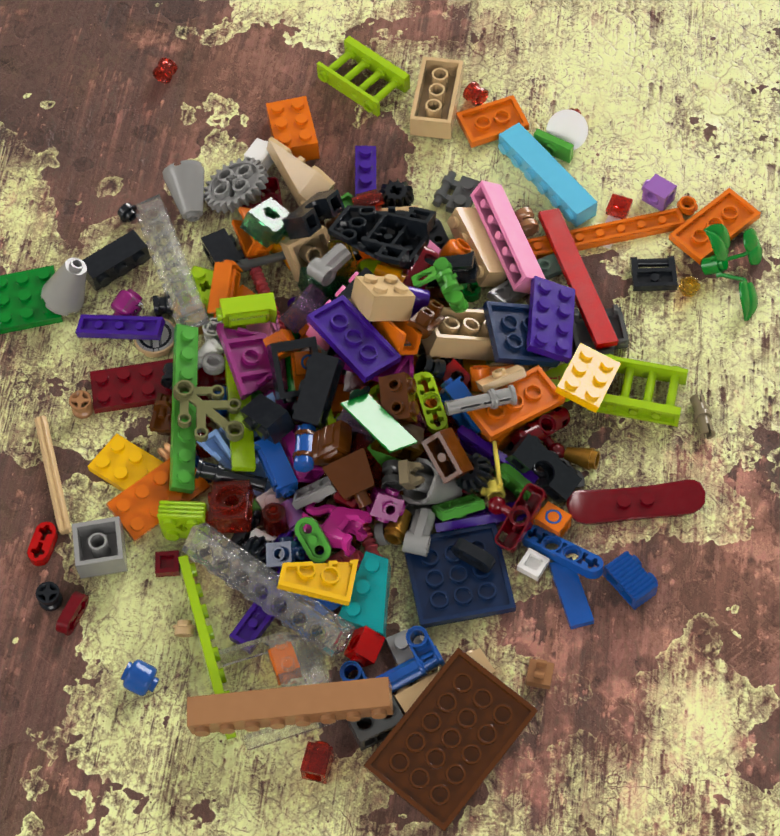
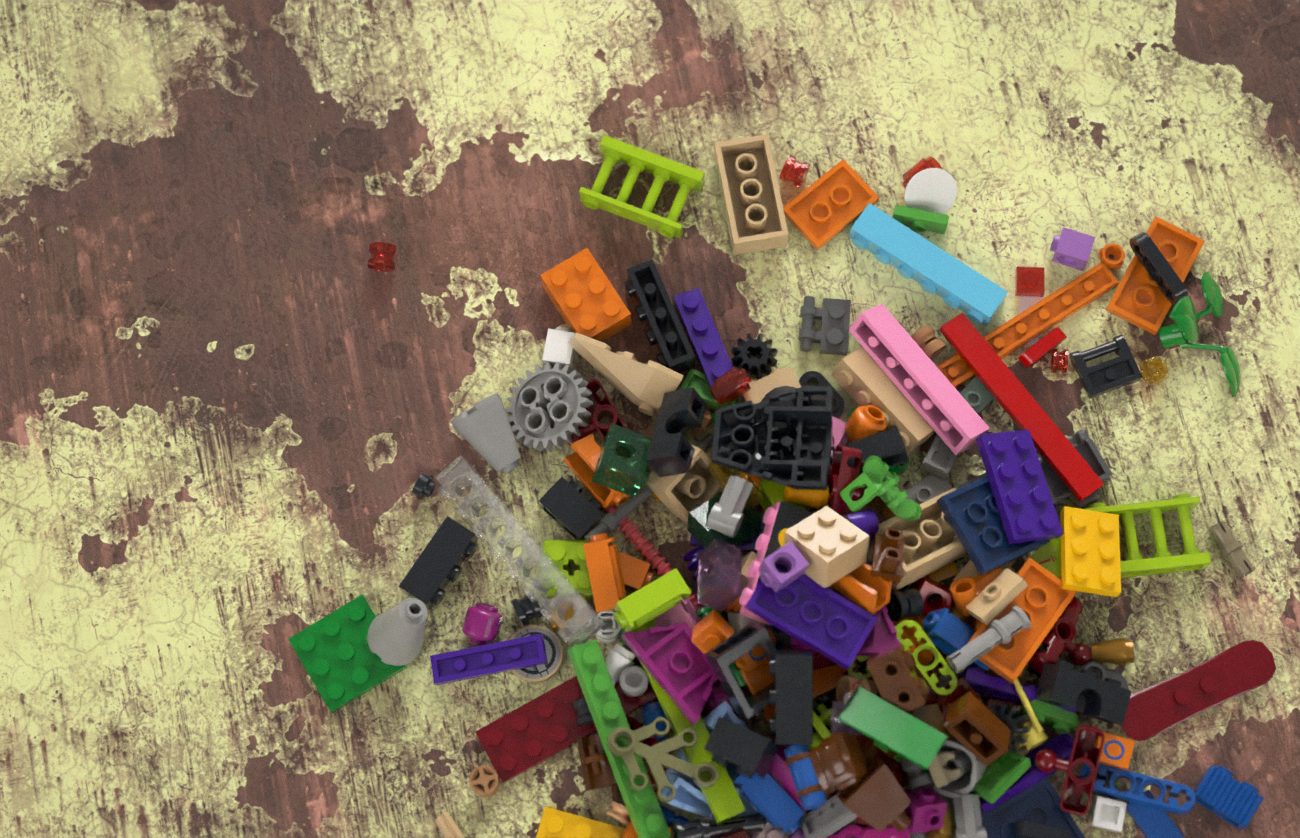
camera: 20 degrees left, 15 degrees up
none -> black brick [624,259,695,373]
none -> medium lavender brick [758,541,809,593]
none -> red beam [1018,326,1067,369]
none -> clear red bush [1050,348,1068,374]
none -> black beam [1129,232,1188,305]

